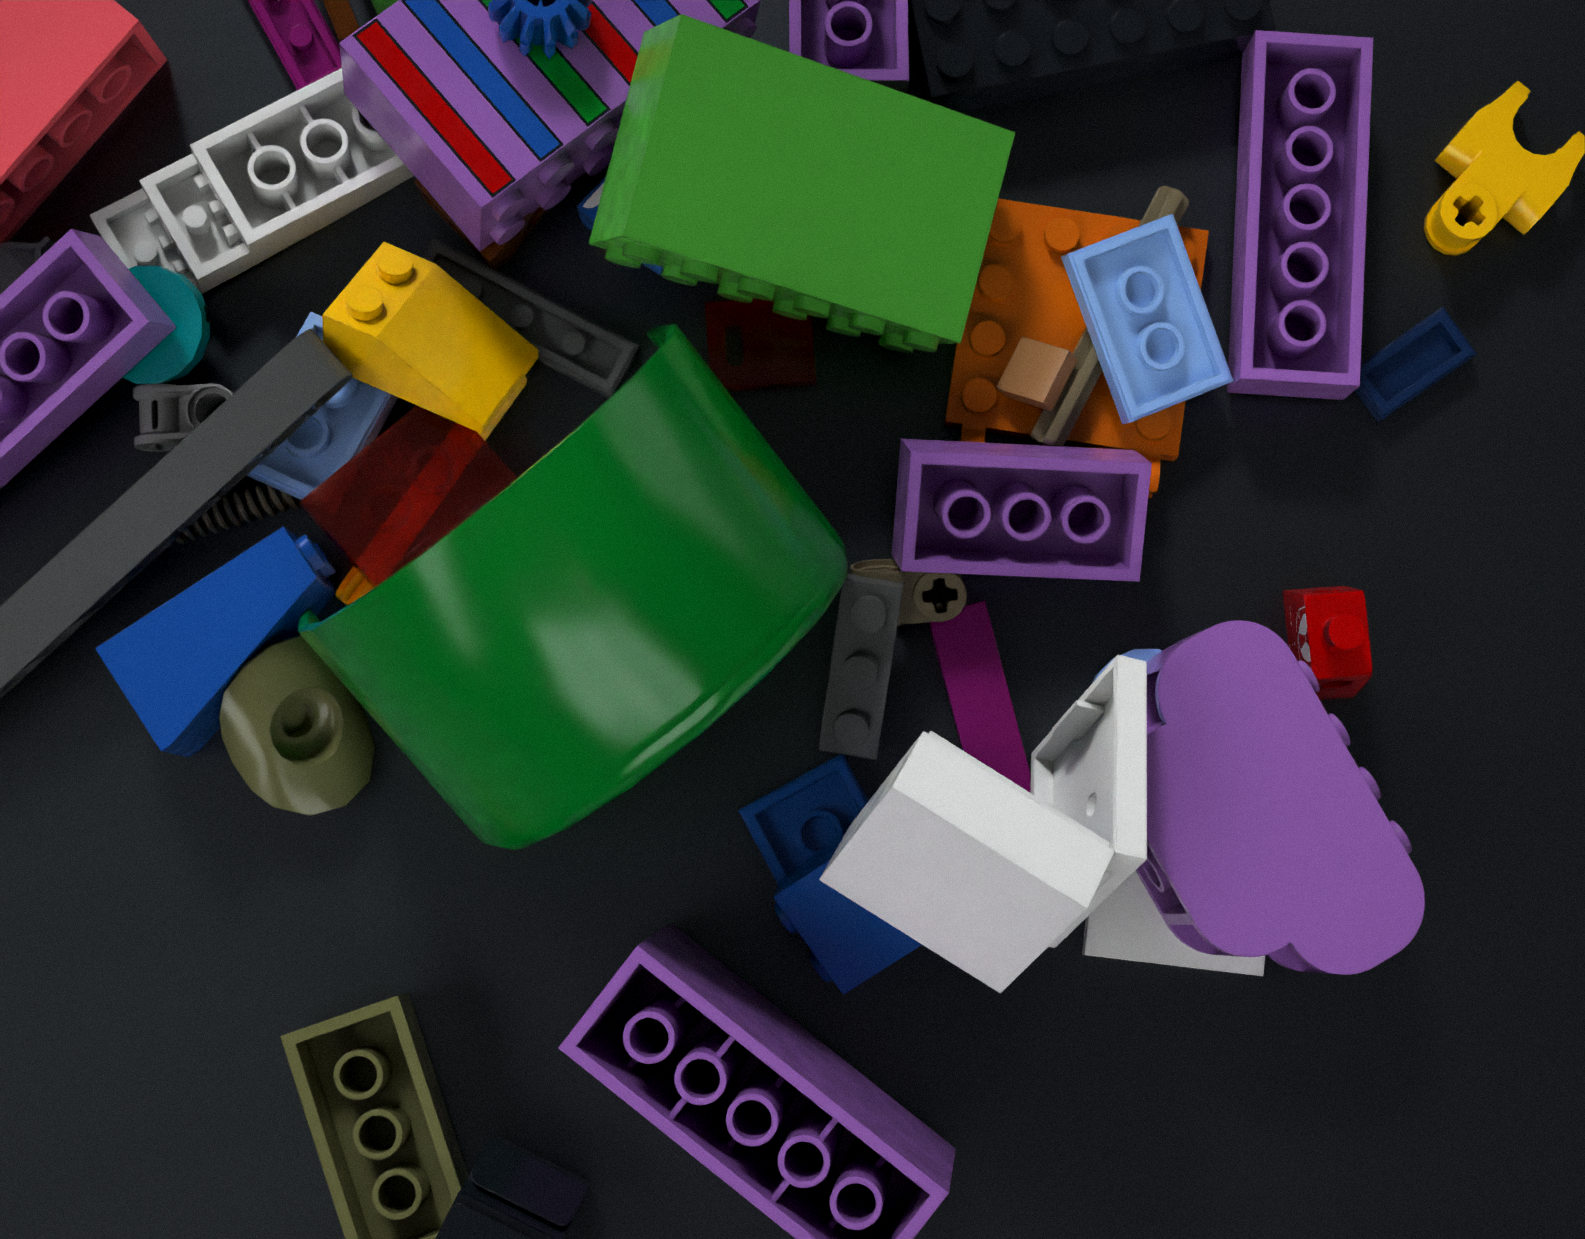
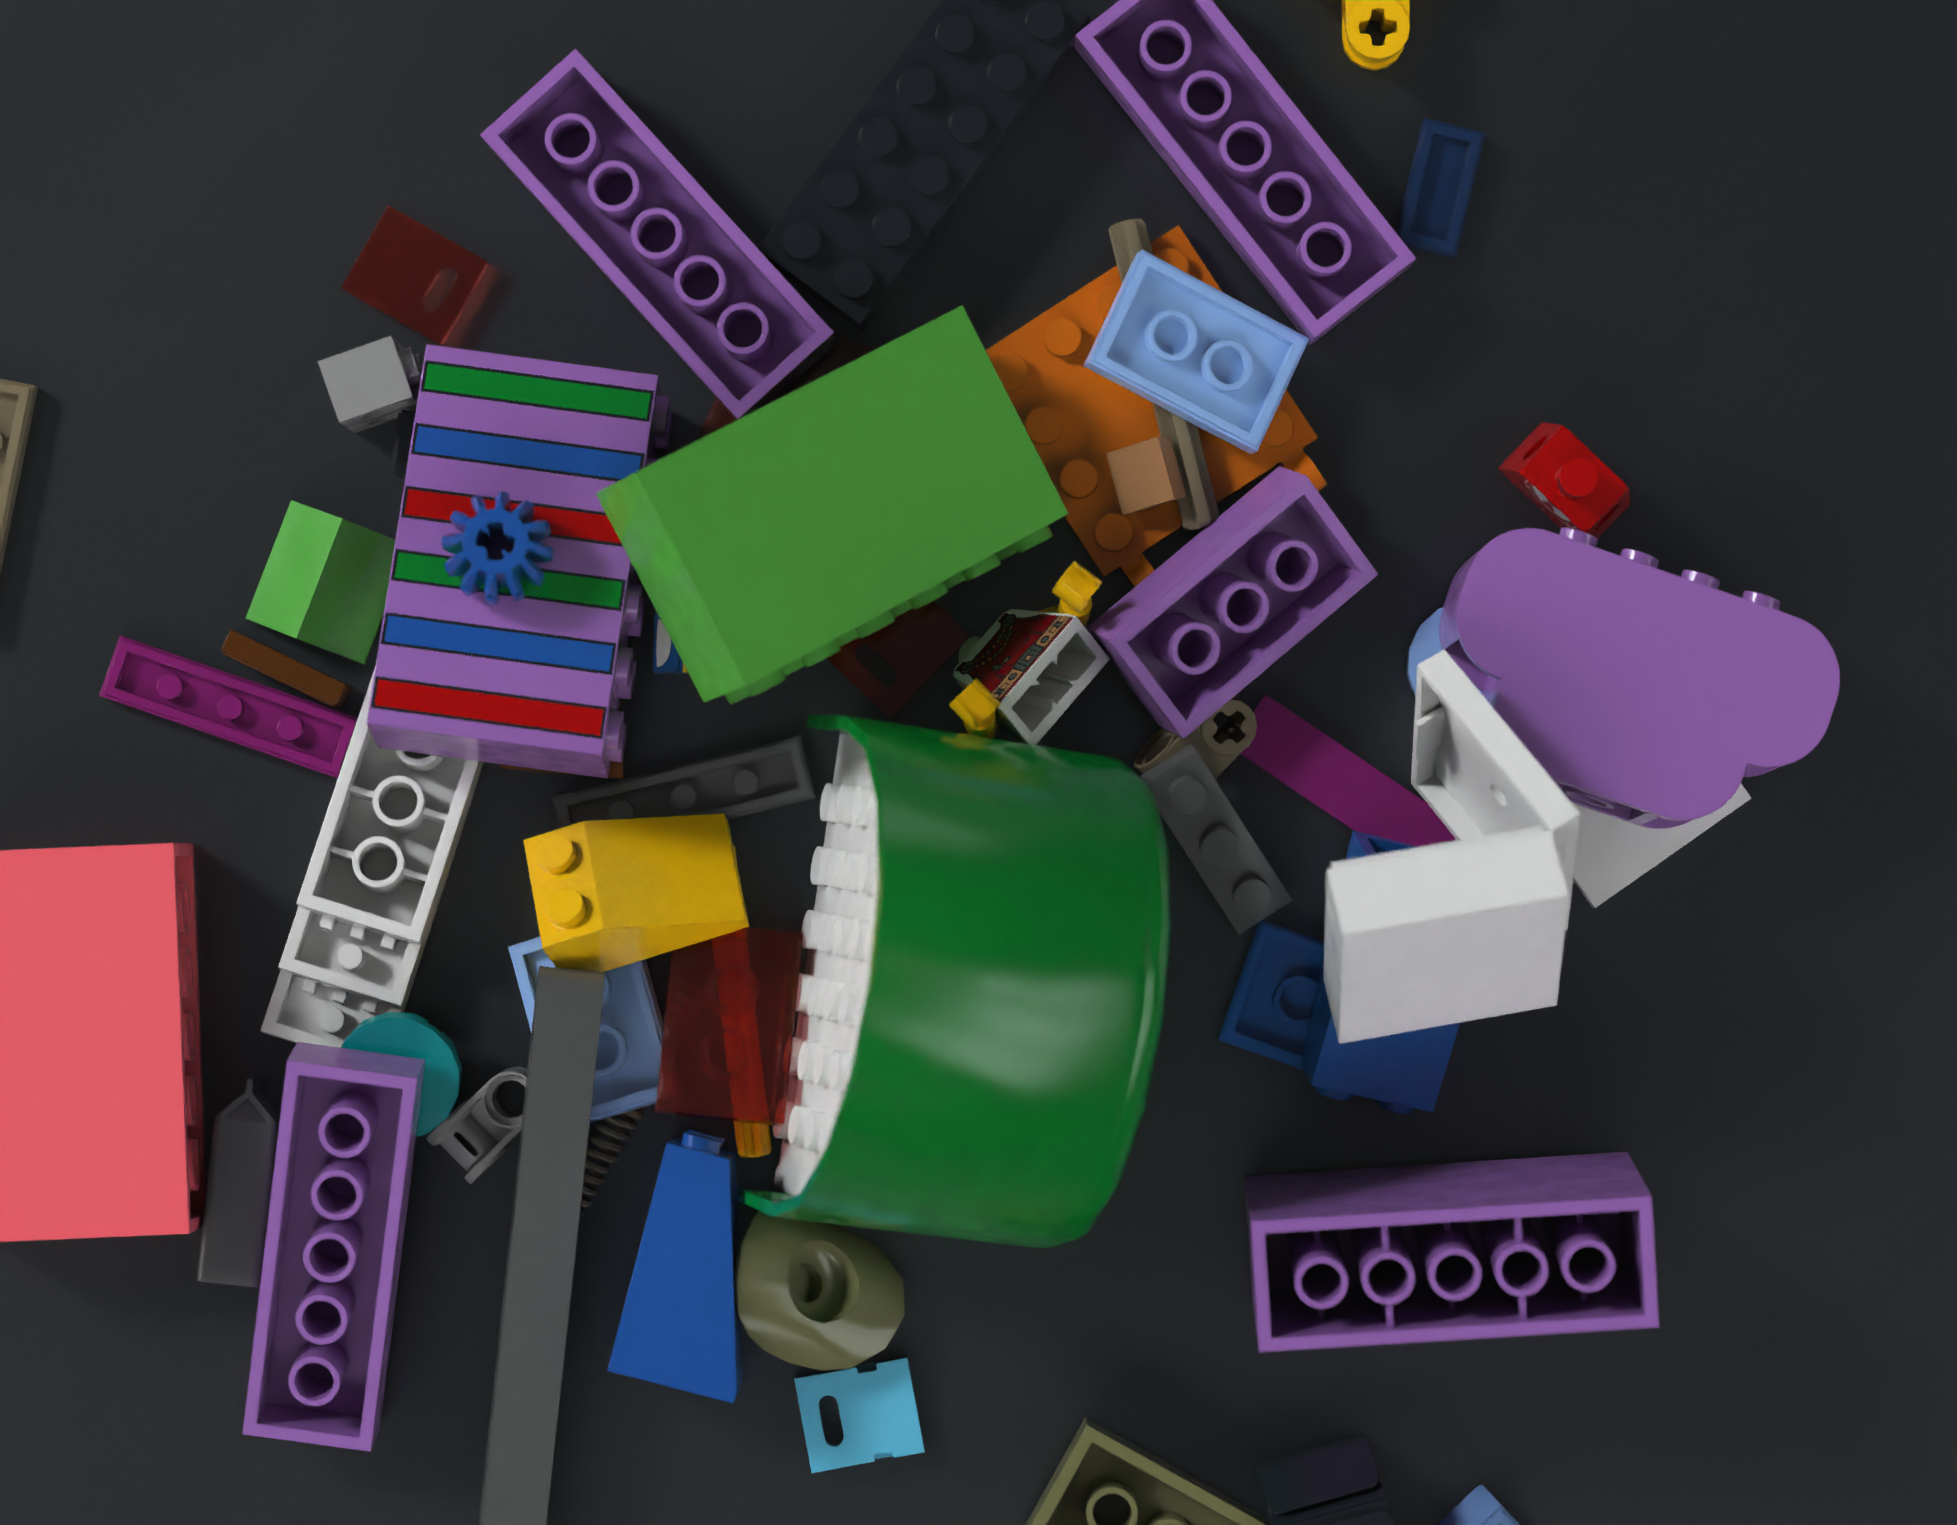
camera: 35 degrees left, 5 degrees up
none -> medium azure piece [794,1356,925,1473]
none -> torso [949,561,1110,745]

